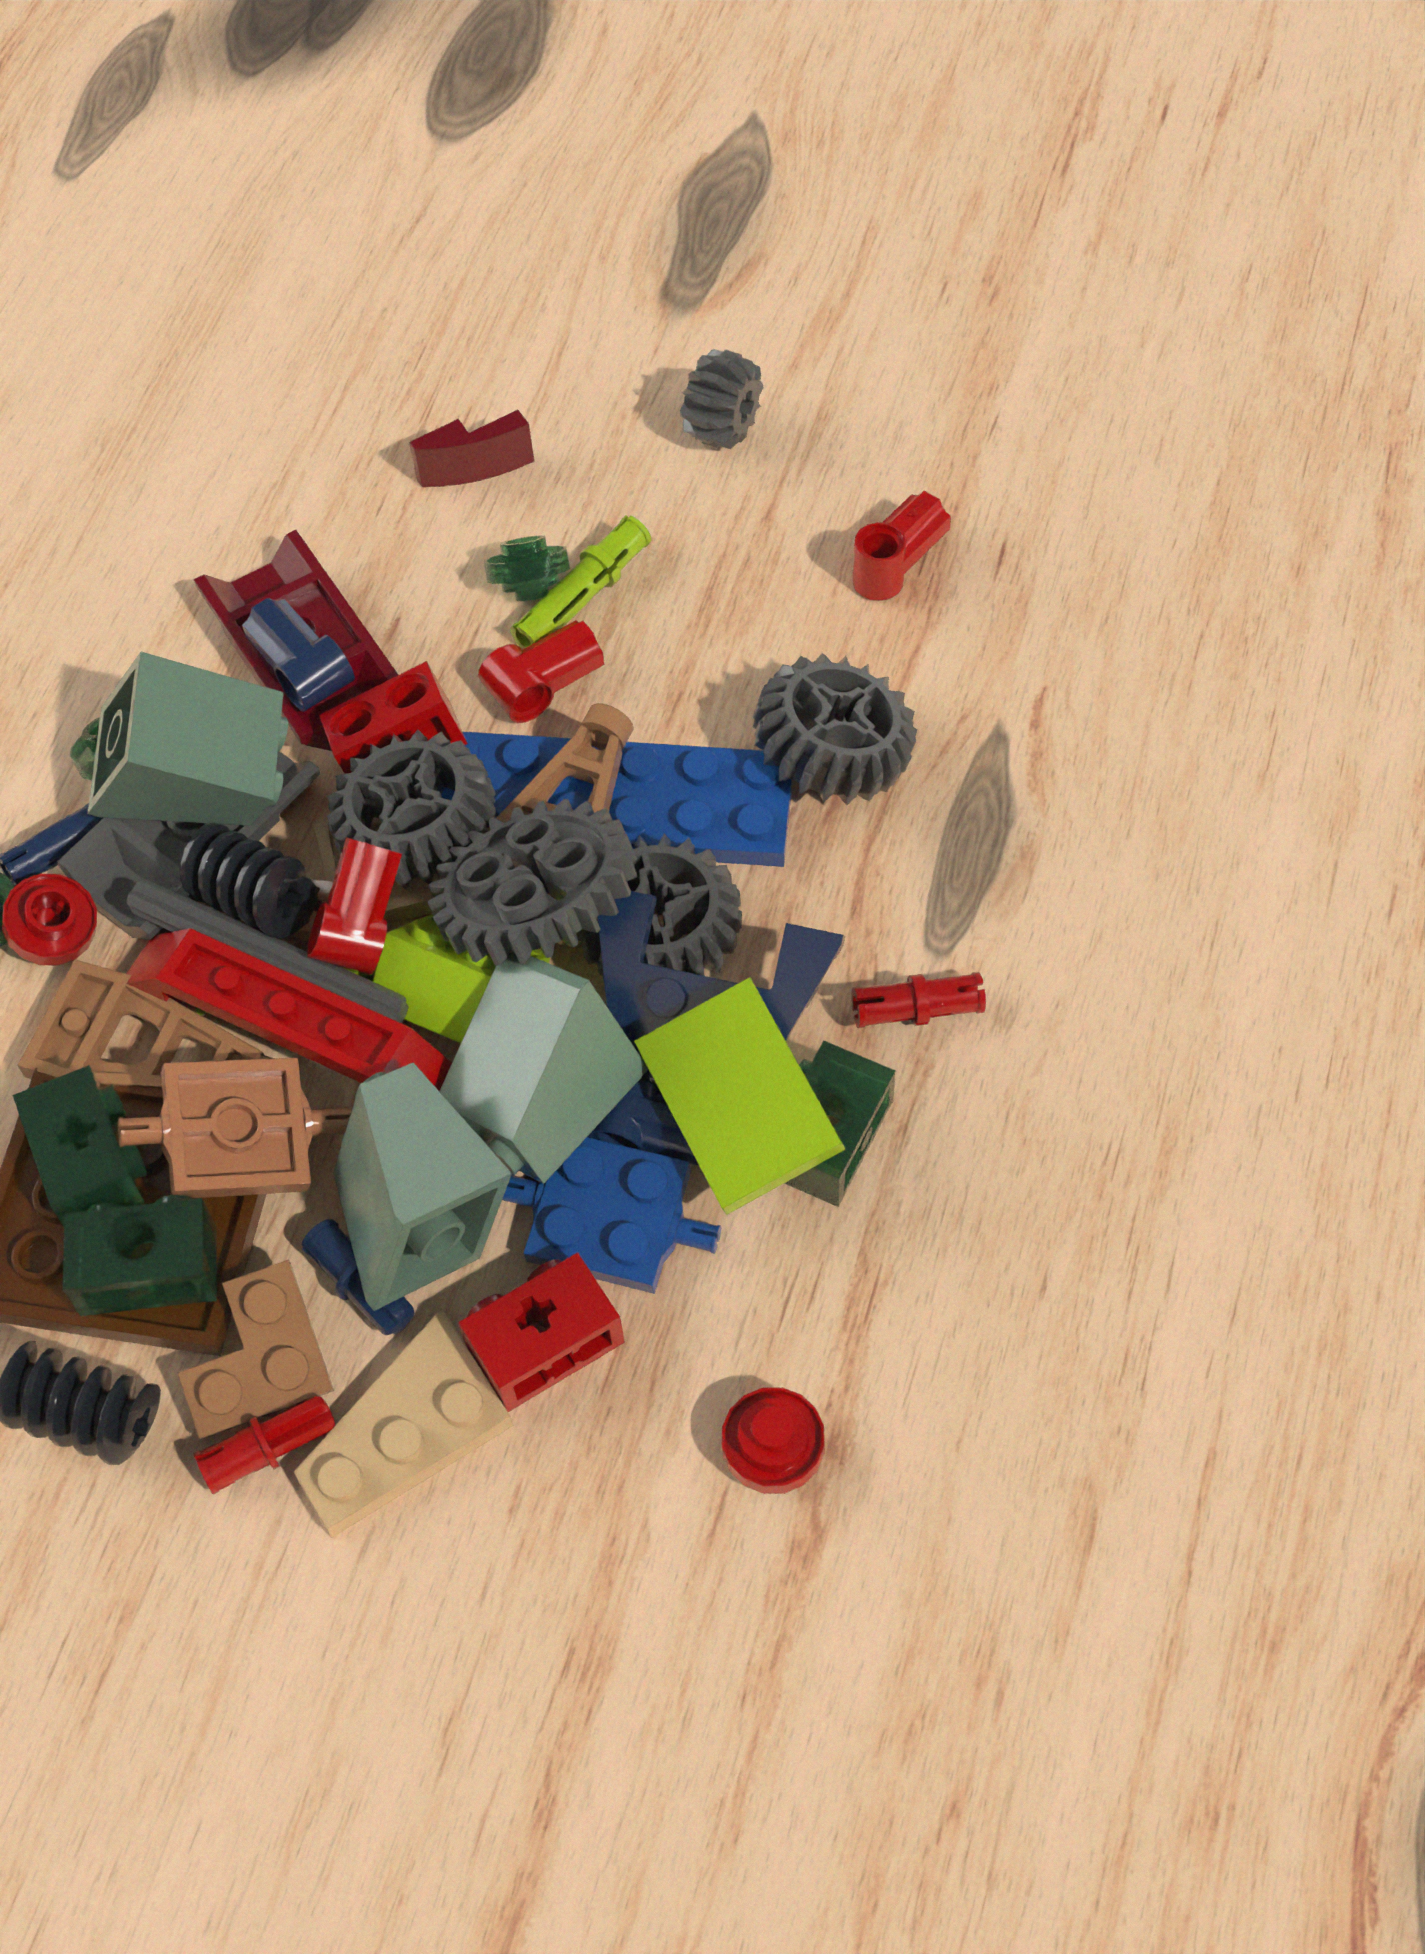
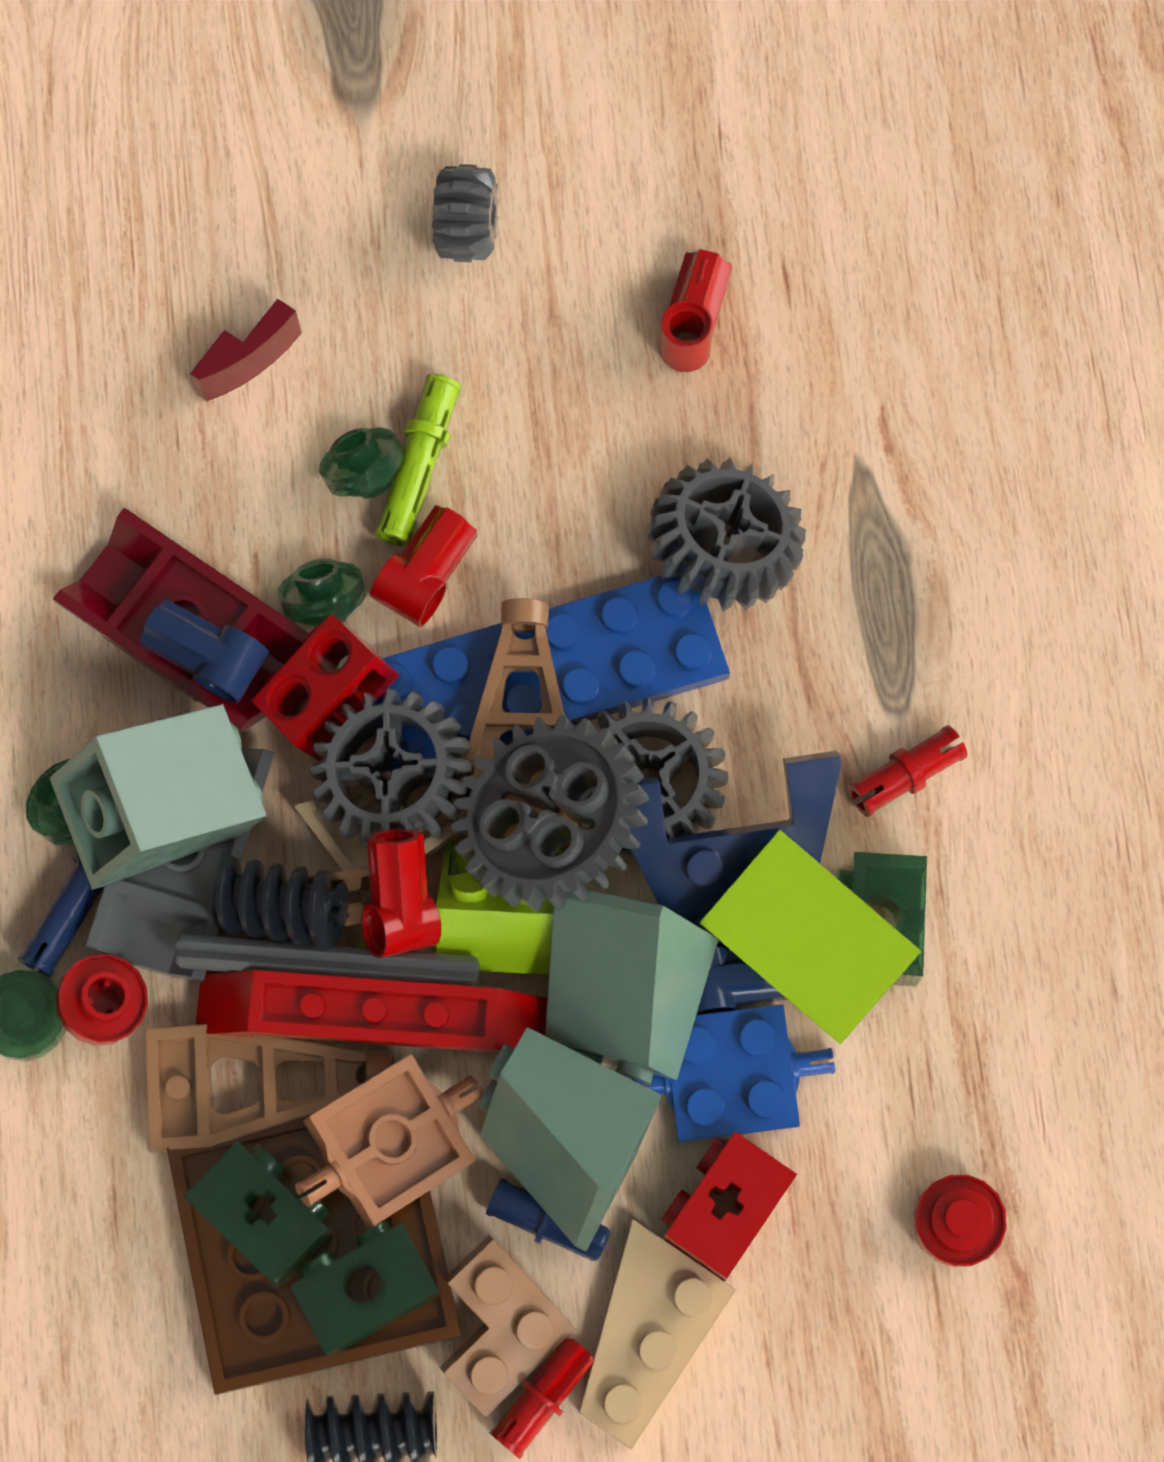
camera: 25 degrees left, 15 degrees up
none -> clear green plate [278,559,366,628]

